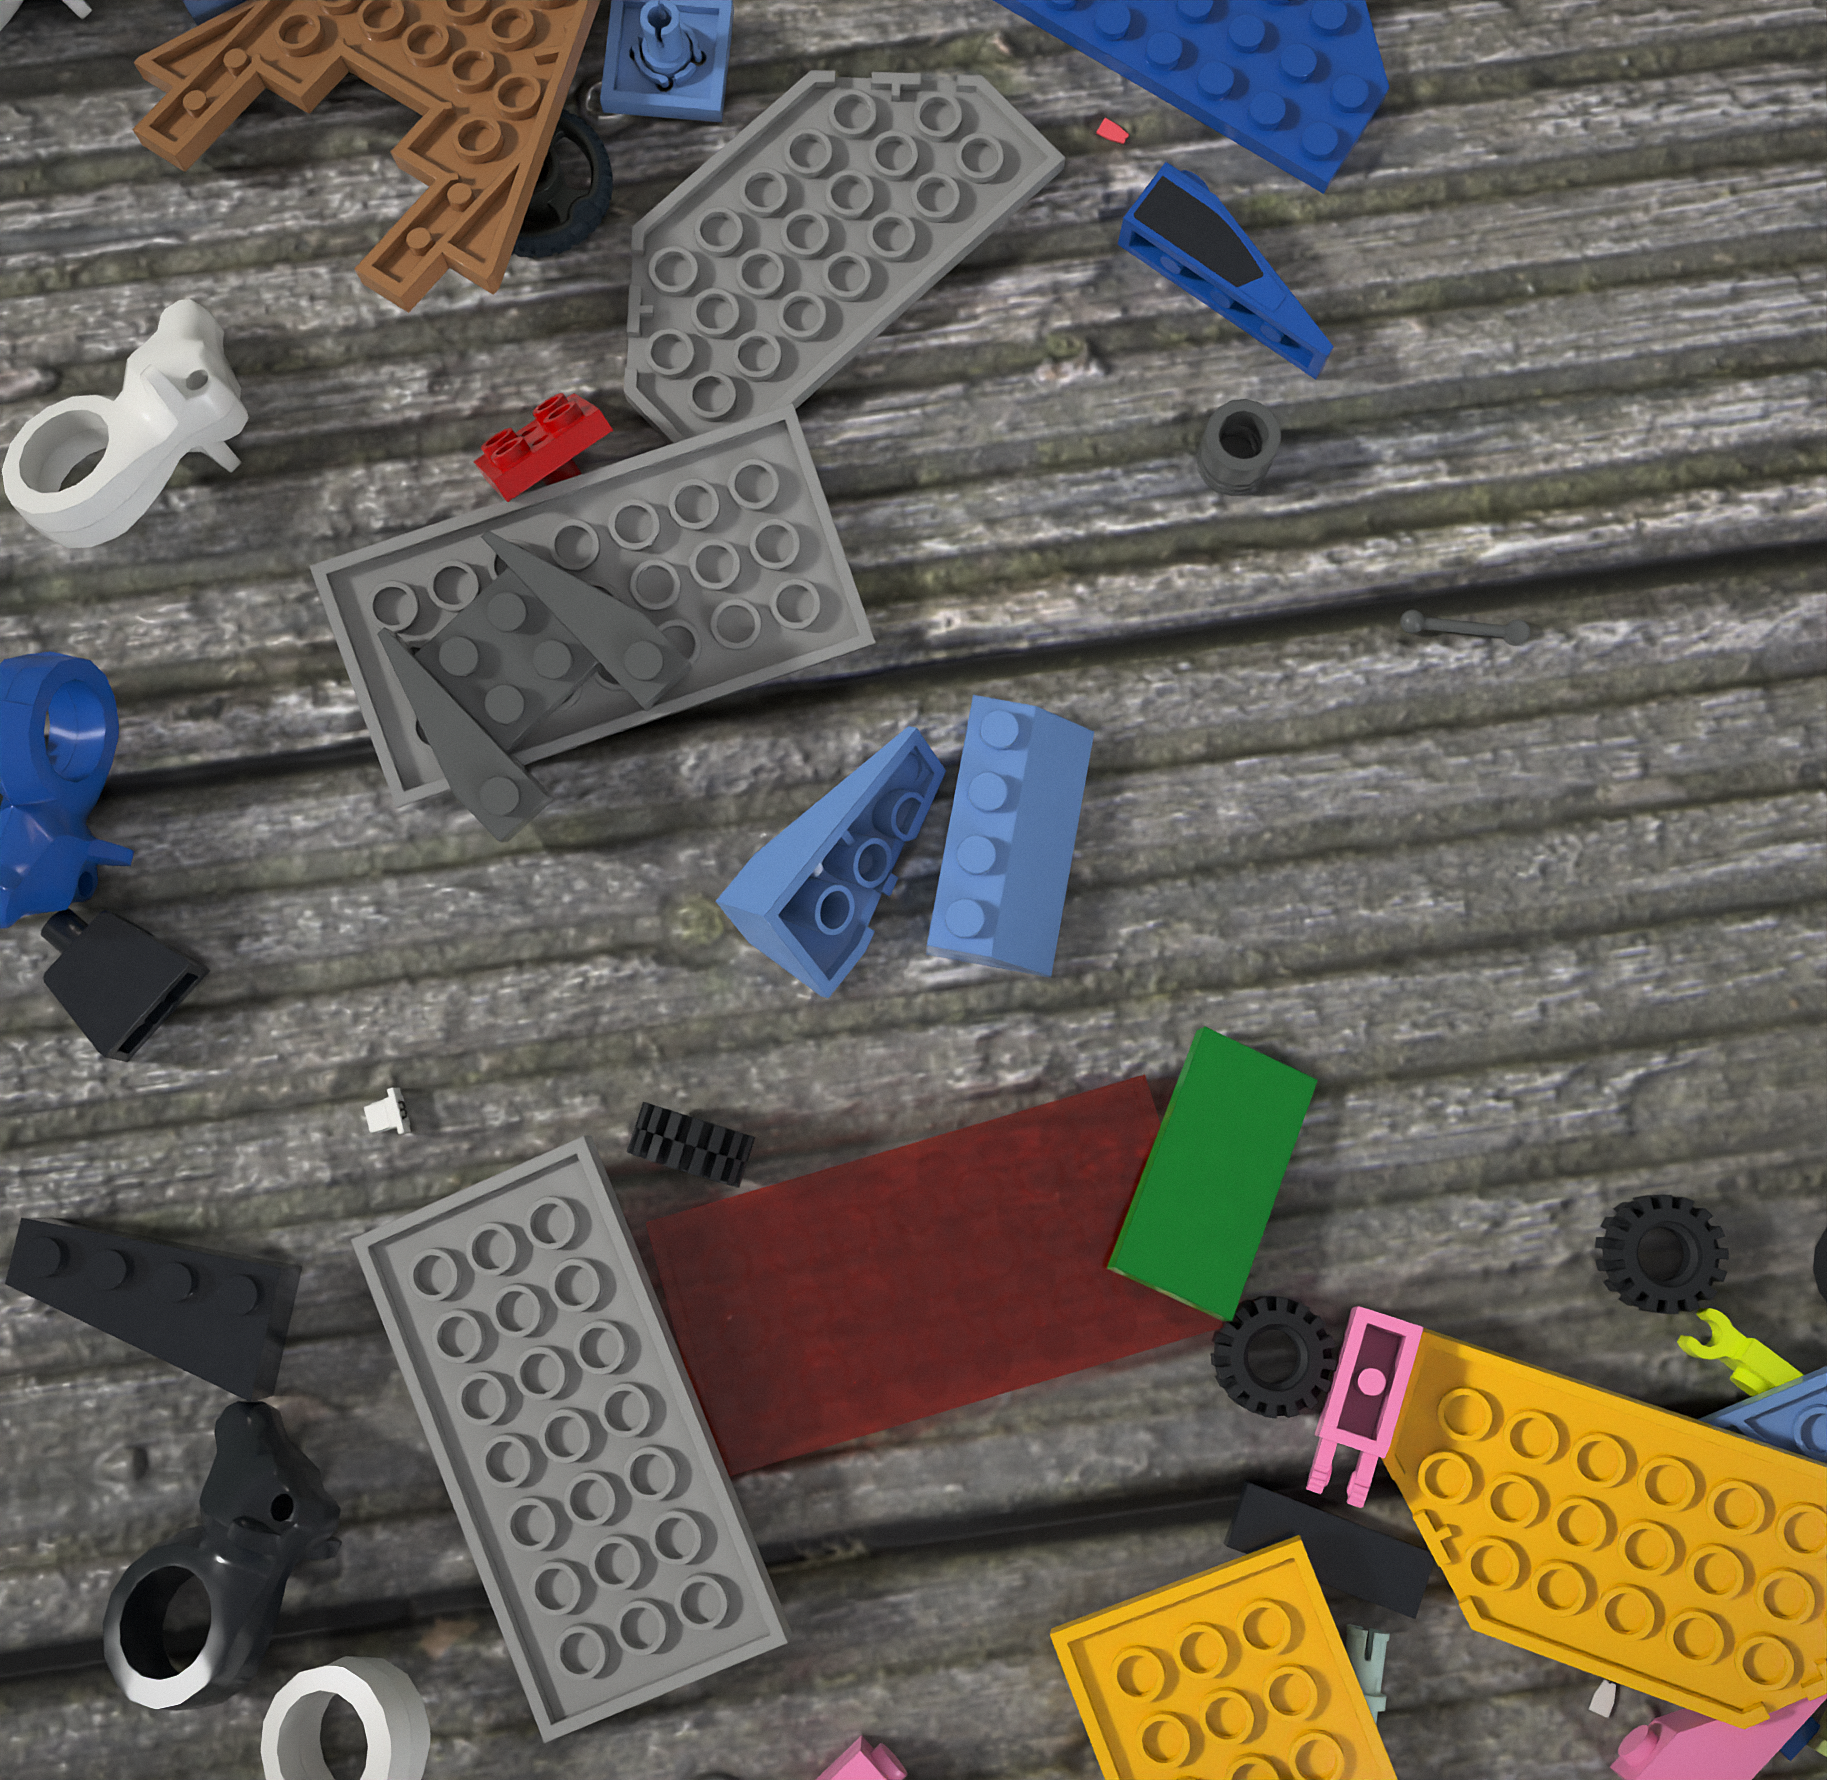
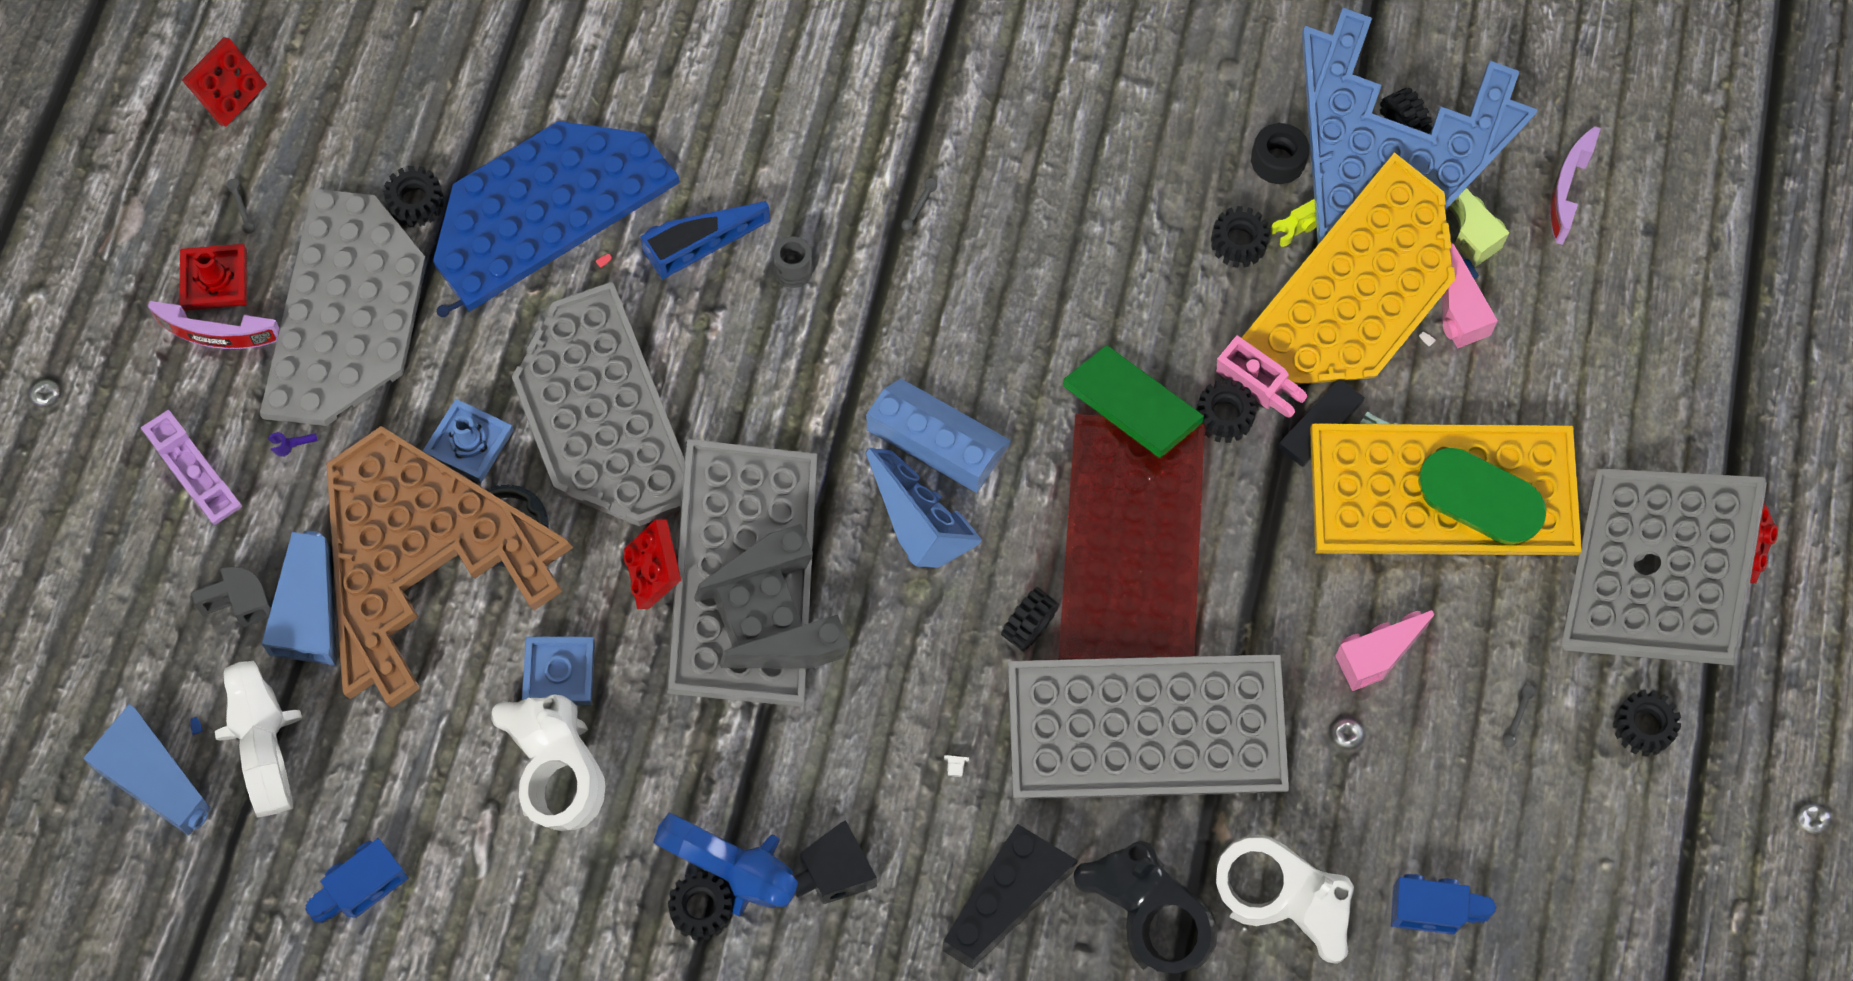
camera: 70 degrees left, 15 degrees down
none -> medium blue plate [522,637,595,705]

